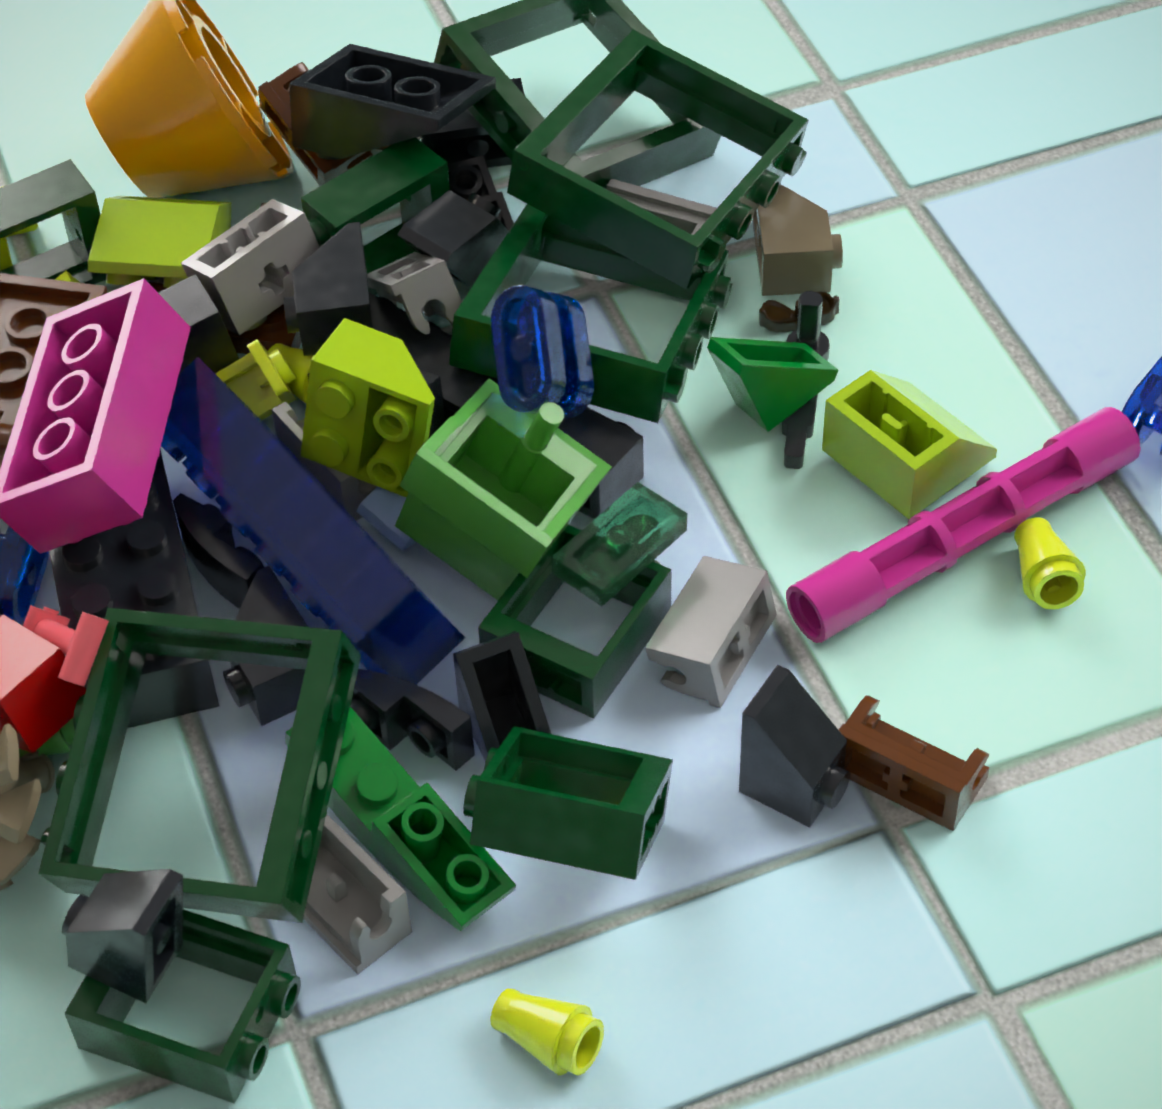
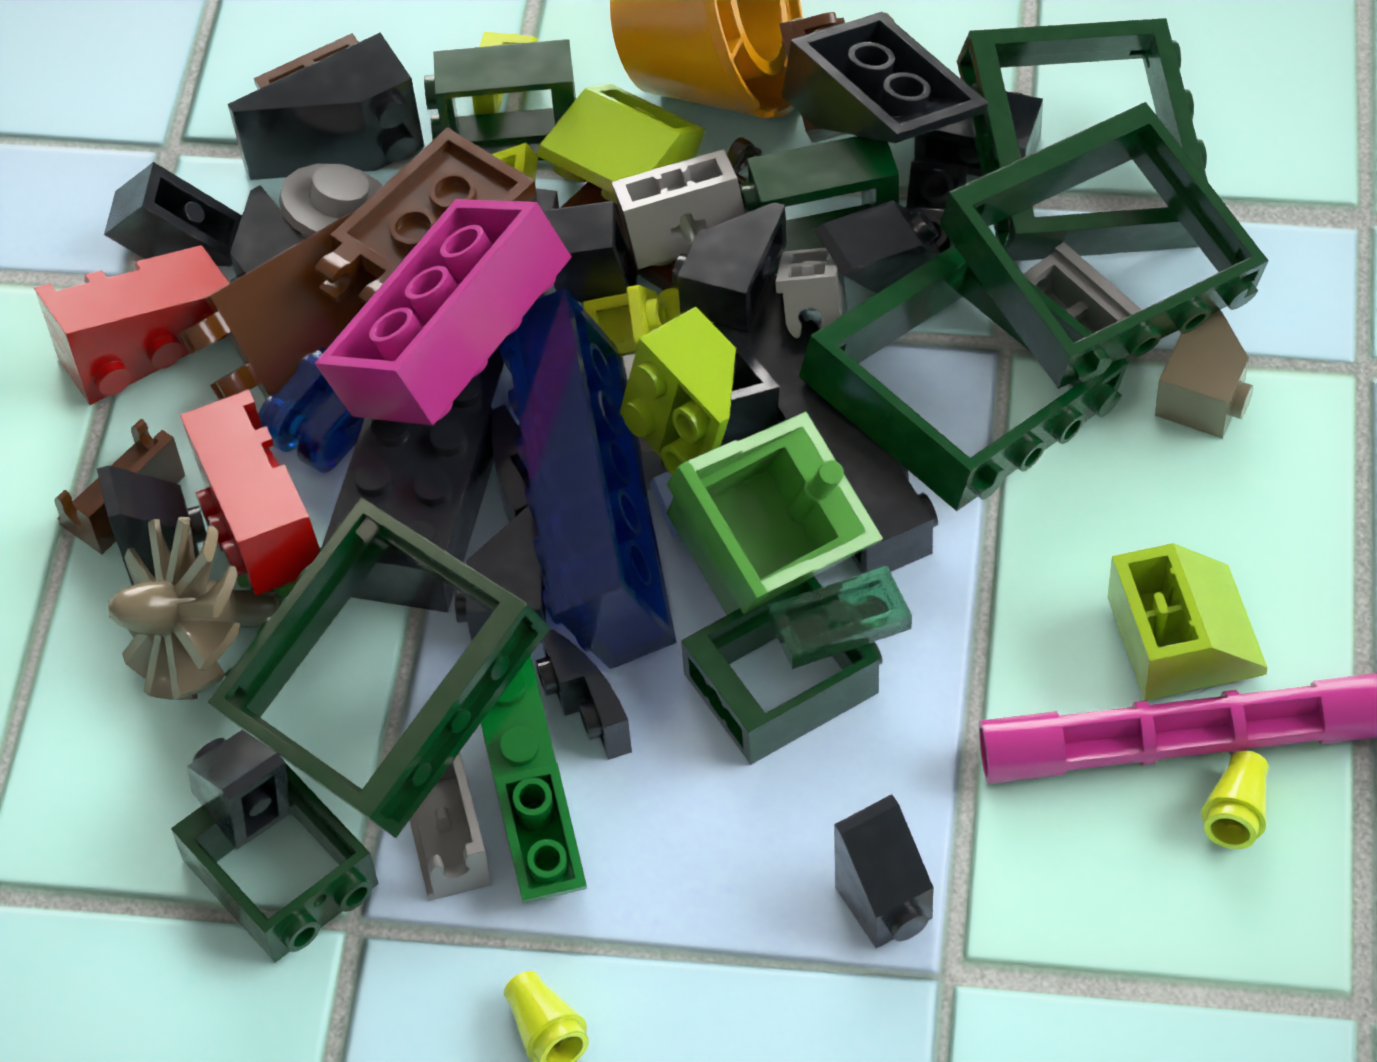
camera: 30 degrees right, 5 degrees up
coral piece [23,605,109,687] -> none
black slope [453,631,551,761] -> none
dark green window [463,727,673,880] -> none
clear blue brick [491,285,594,419] -> none
light grey hinge [645,556,777,708] -> none
green slope [707,337,838,432] -> none
dark brown piece [759,291,840,332] -> none
black piece [782,291,830,469] -> none
reddish brown hinge [838,695,990,831] -> none

